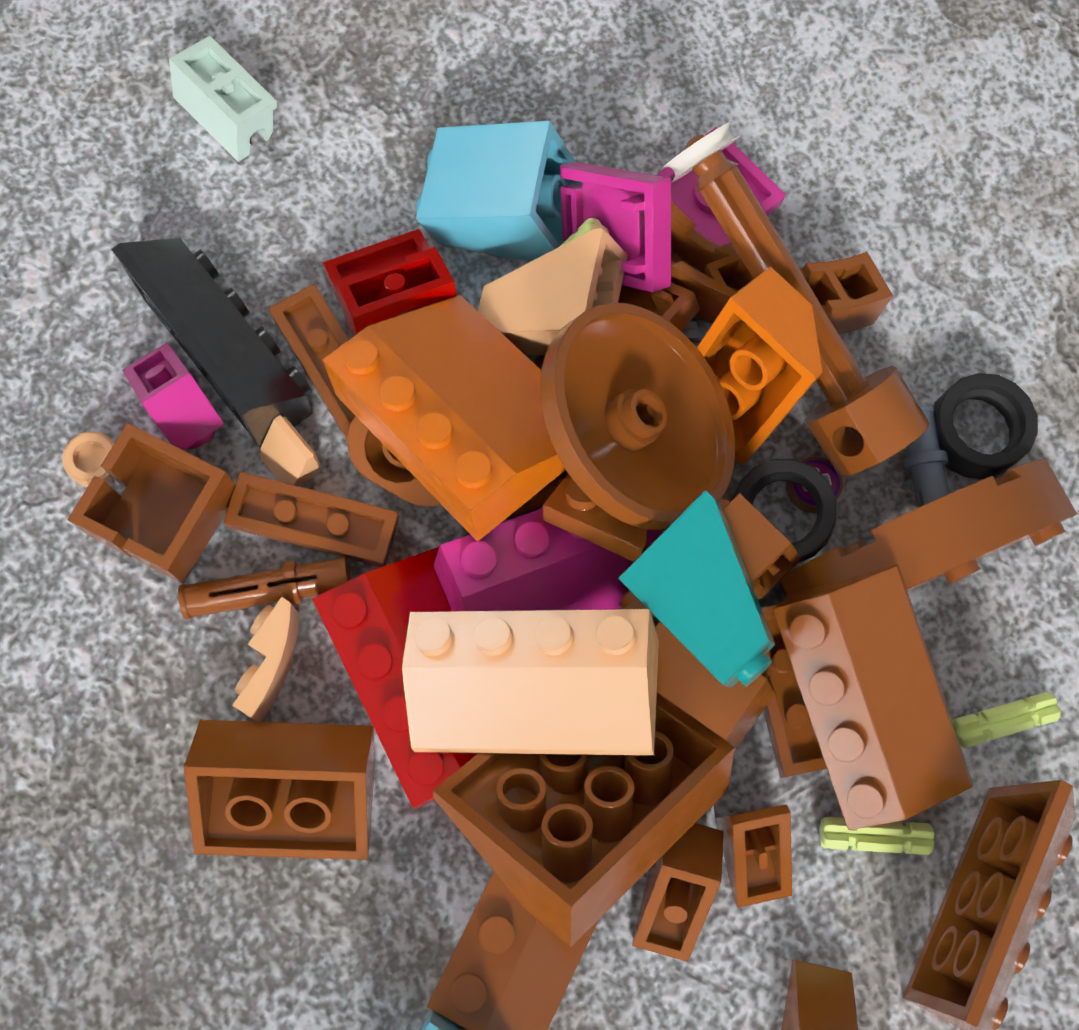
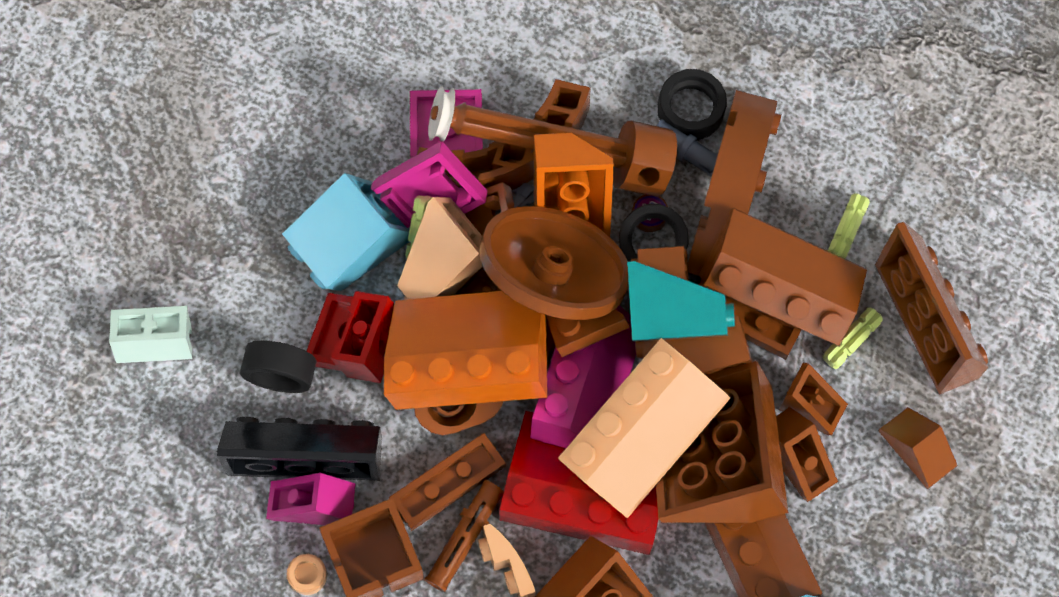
camera: 45 degrees left, 5 degrees down
light nougat slope [259,415,321,487] -> none
dark orange plate [268,284,355,441] -> none
none -> black tyre [240,340,317,393]

